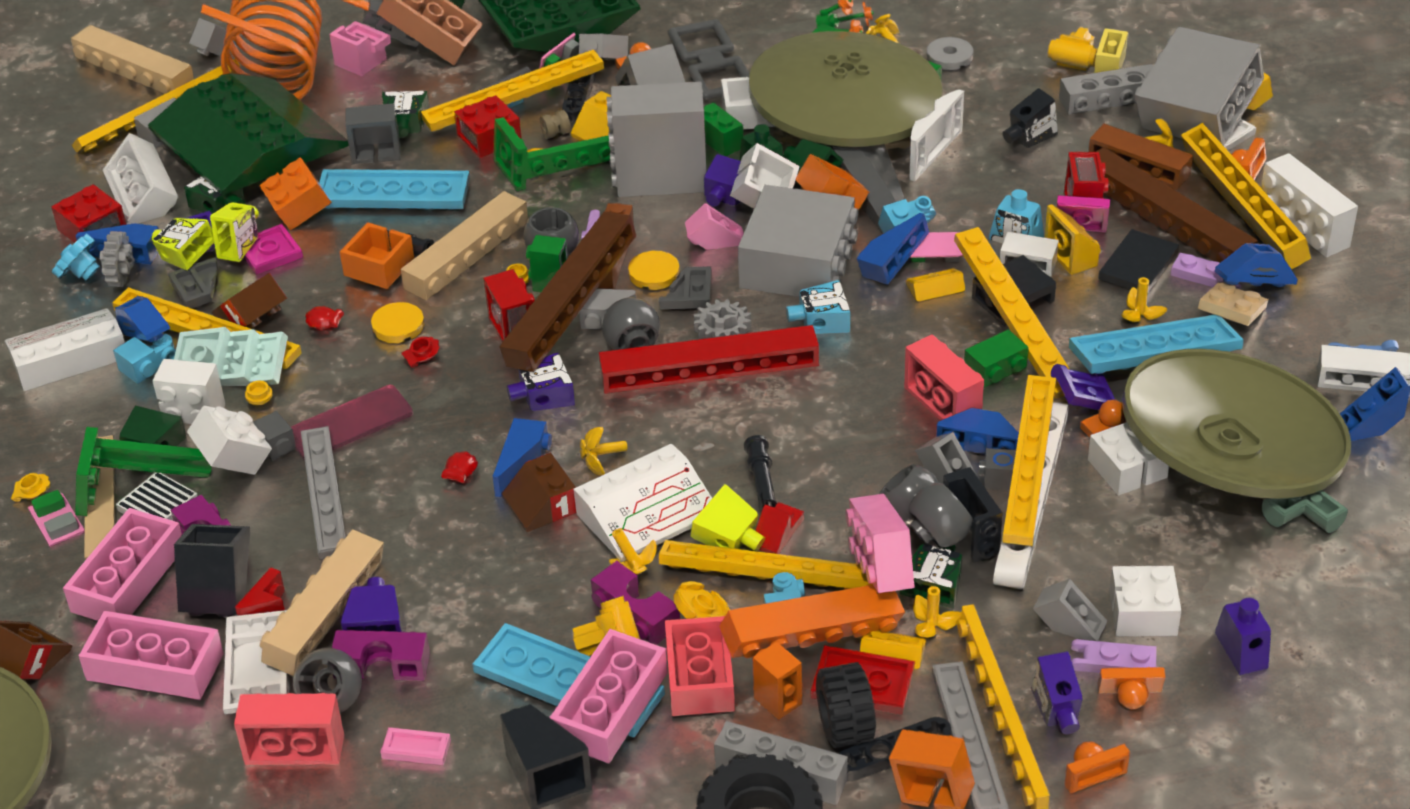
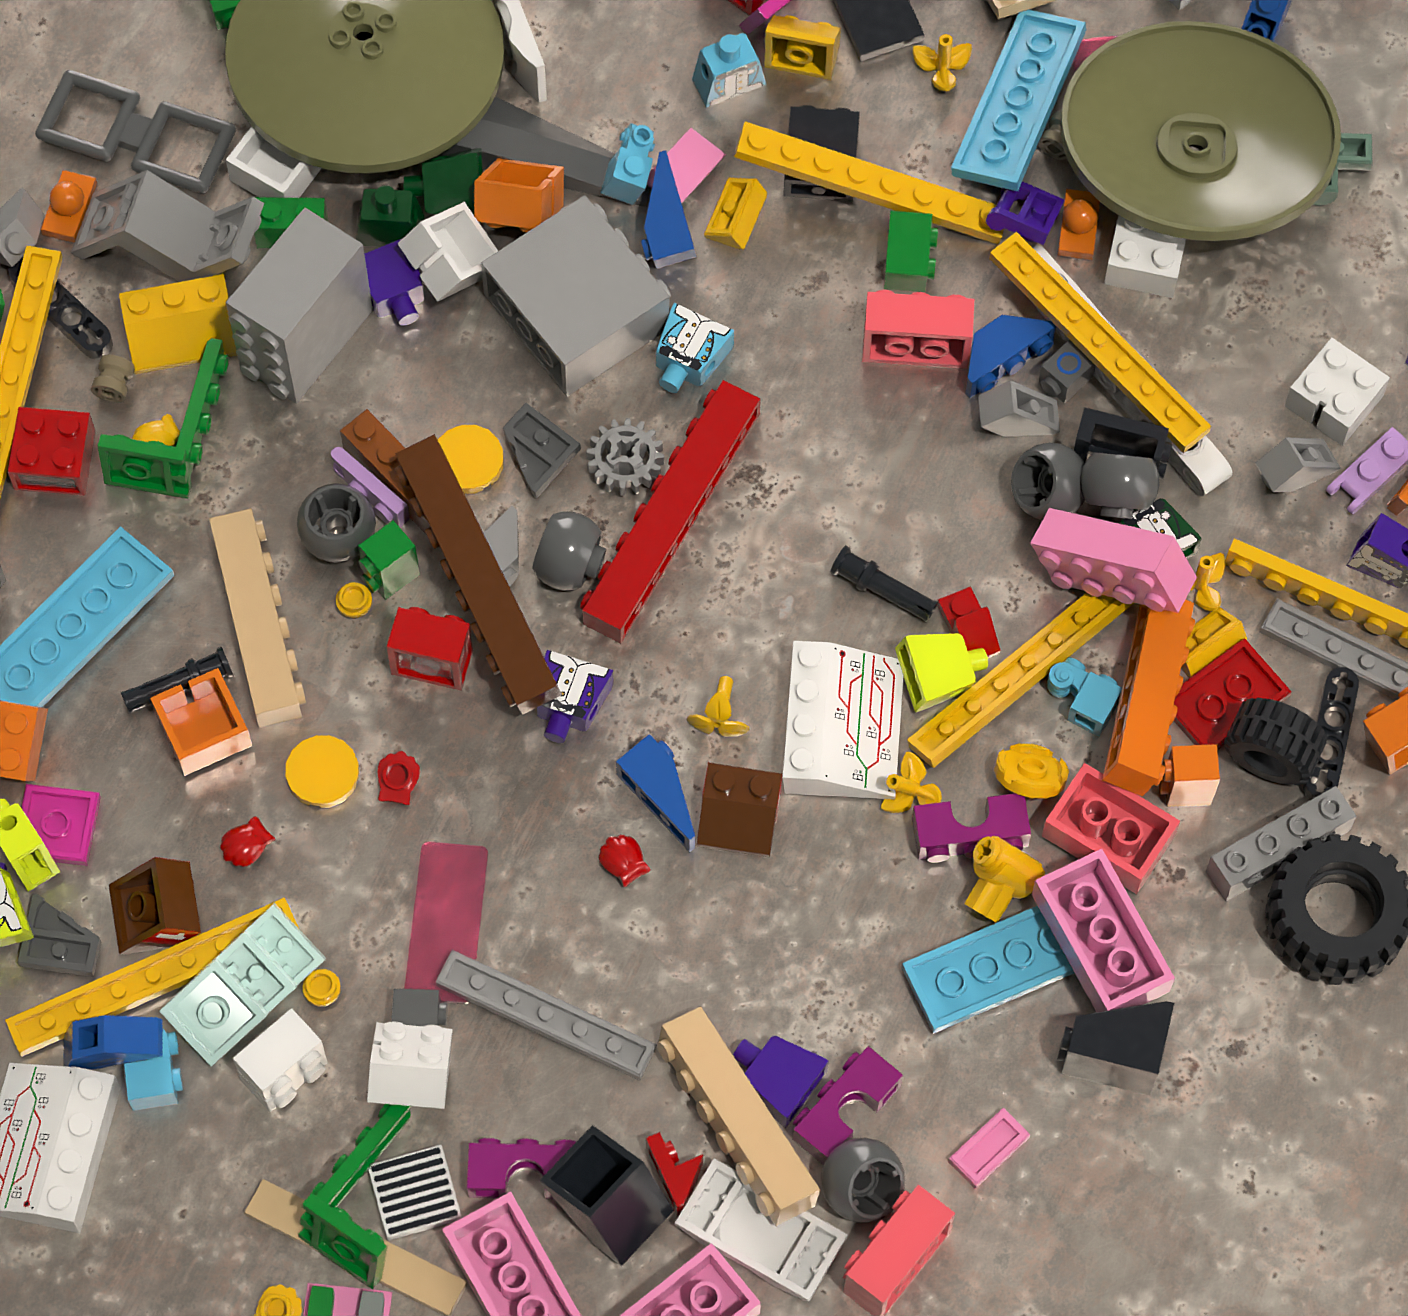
camera: 55 degrees left, 25 degrees up
dark green torso [119,405,186,446] -> none
bright pink slope [685,203,744,250] -> none
white brick [1000,231,1059,277] -> none

